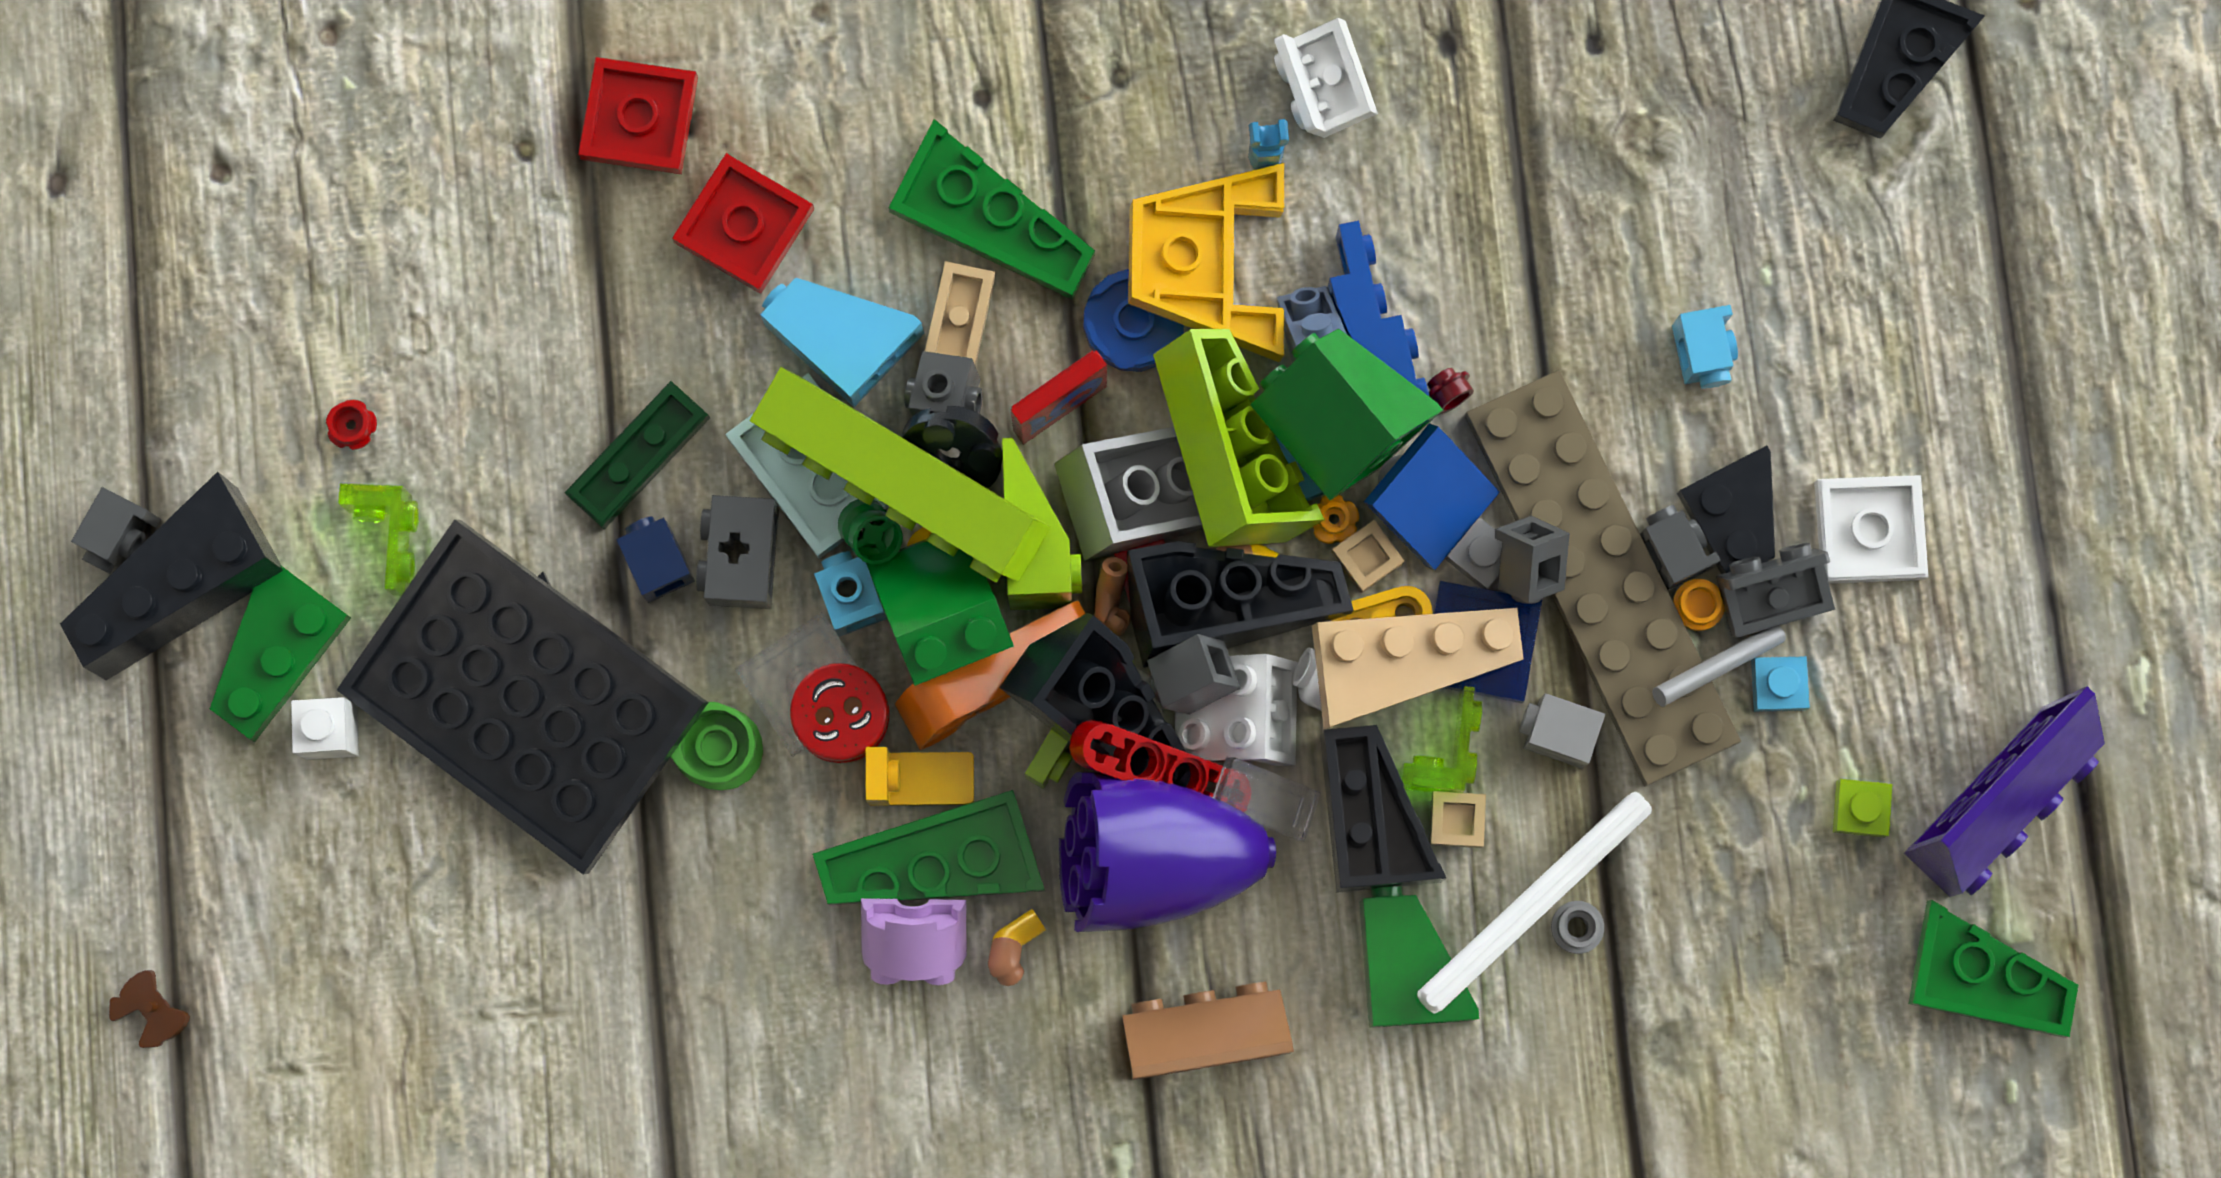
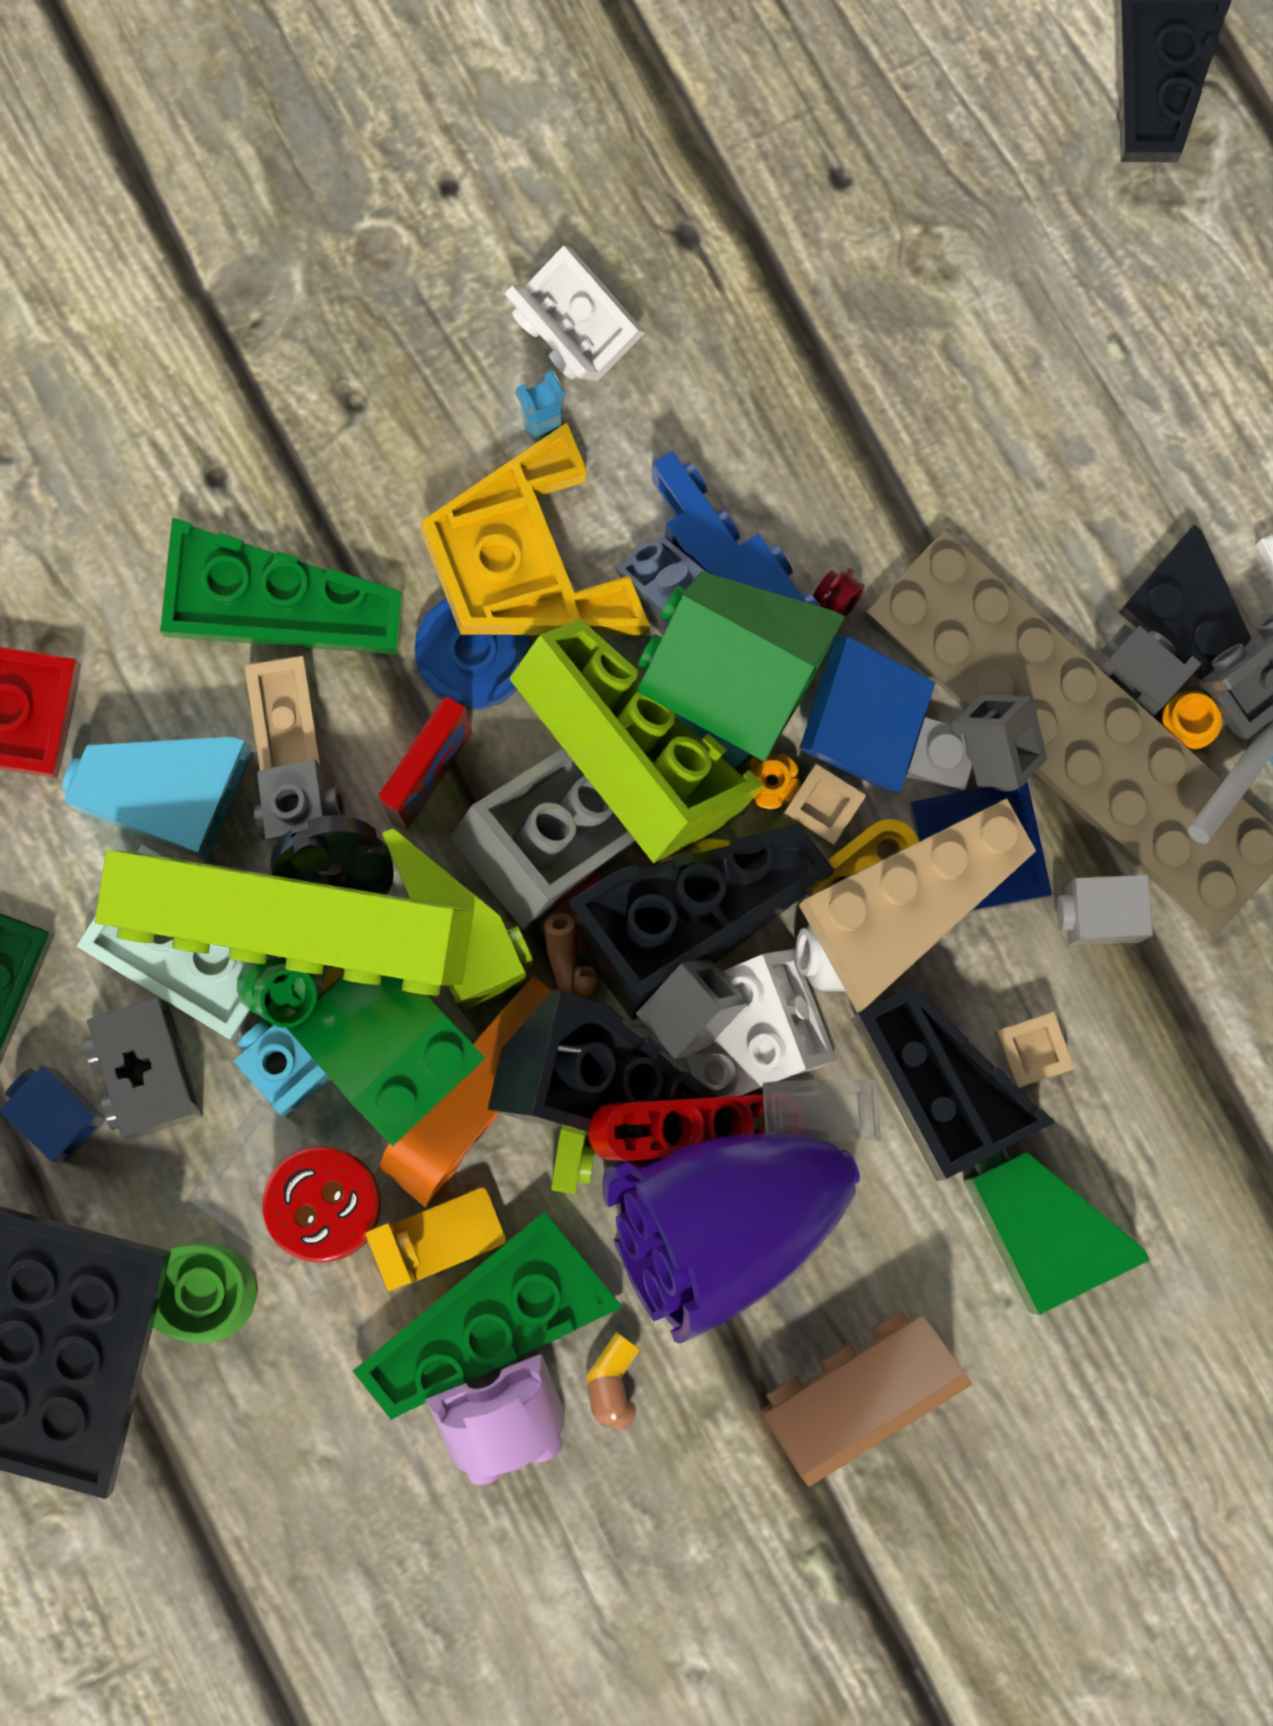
camera: 25 degrees left, 0 degrees up
clear neon green bracket [1399,686,1482,793] -> none
white axle [1417,792,1652,1014] -> none
light grey plate [1551,901,1604,954] -> none
medium azure brick [1672,305,1738,389] -> none

